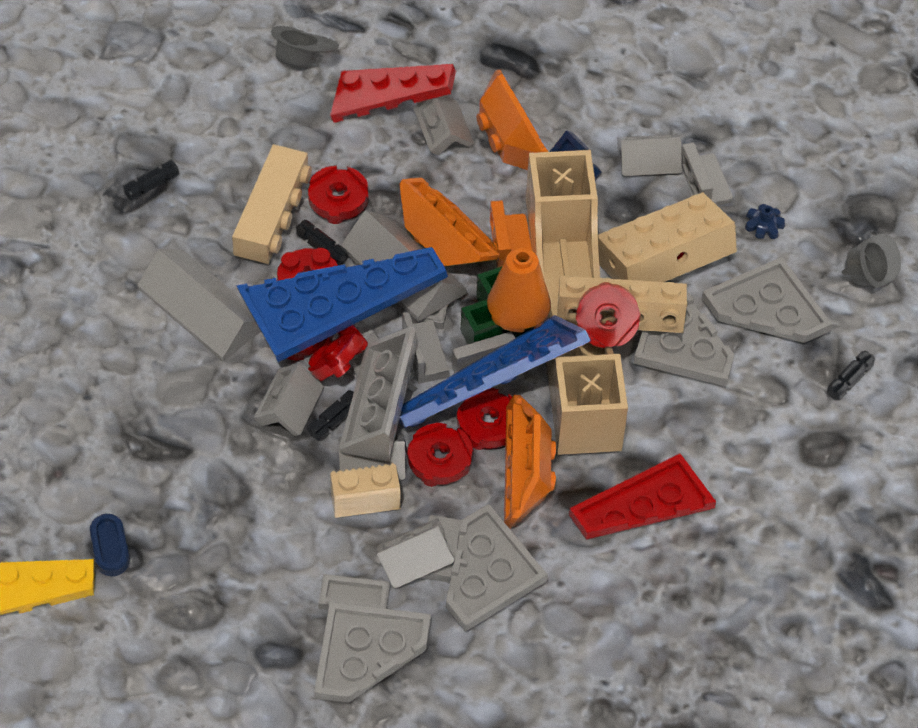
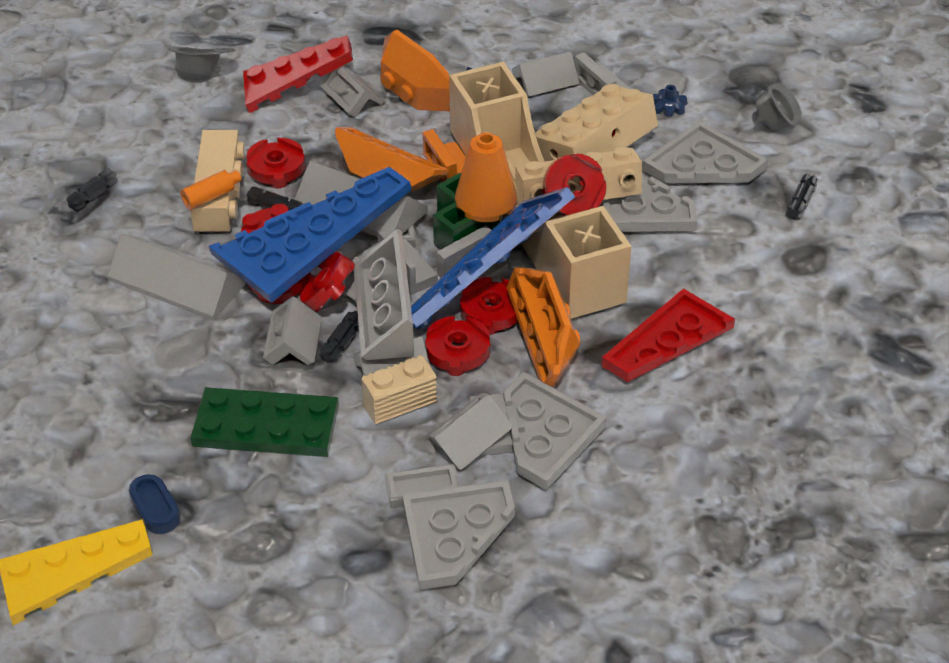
camera: 15 degrees left, 10 degrees down
none -> orange cylinder [180,170,242,210]
none -> dark green plate [190,387,339,457]

